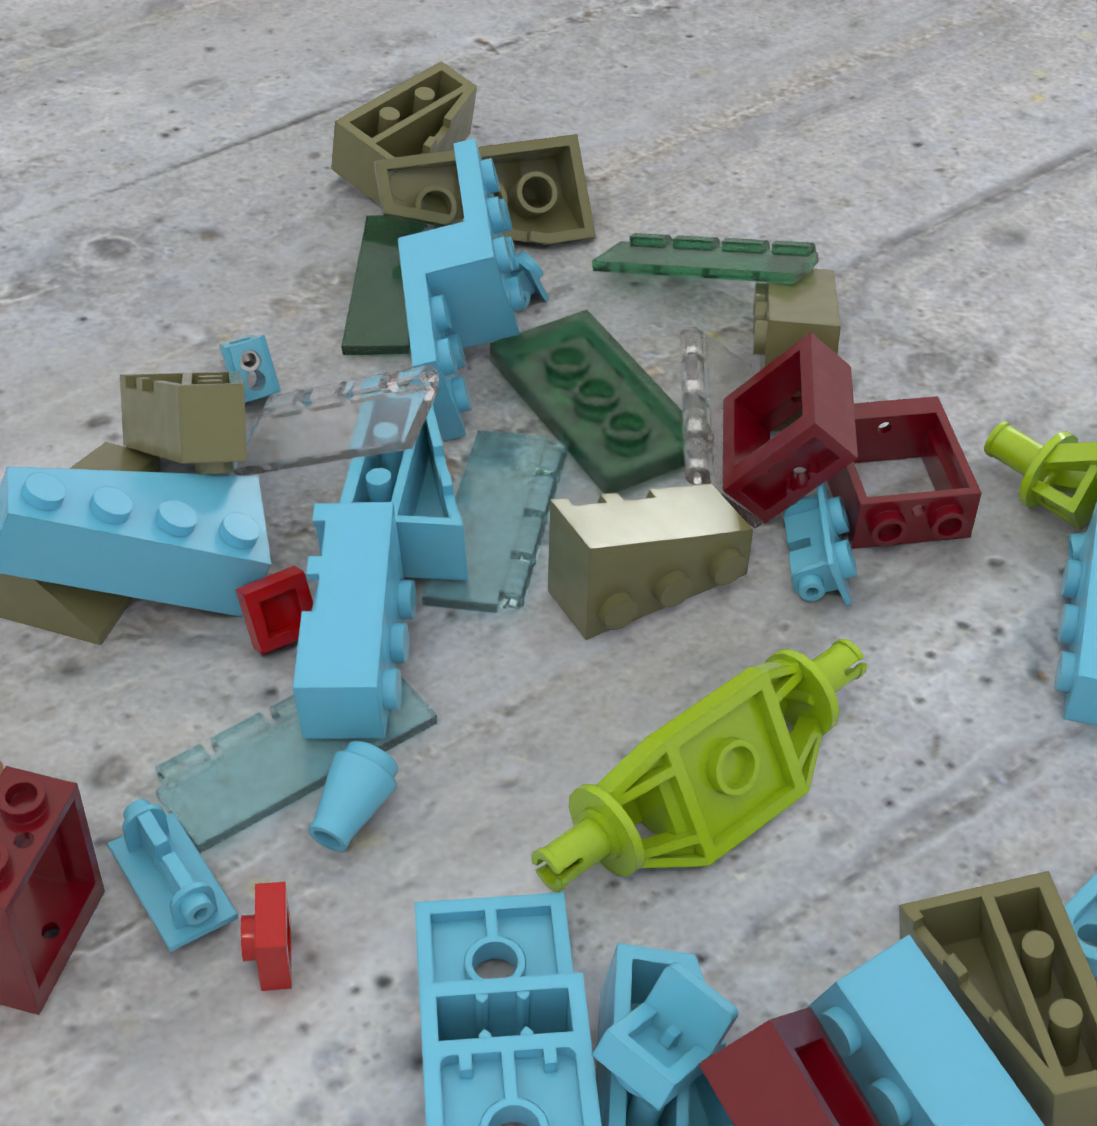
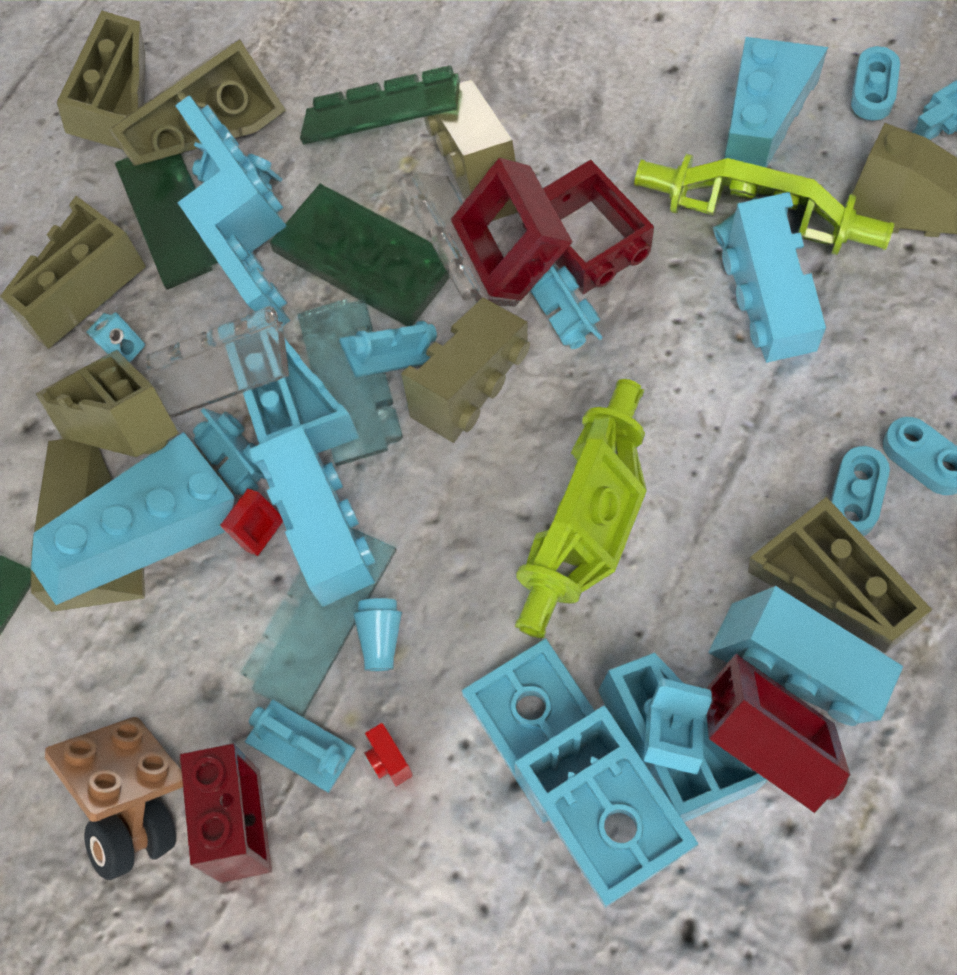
camera: 20 degrees left, 20 degrees up
none -> olive wedge [0,196,146,349]
none -> medium azure hinge [193,408,266,495]
none -> medium azure hinge [339,321,437,377]

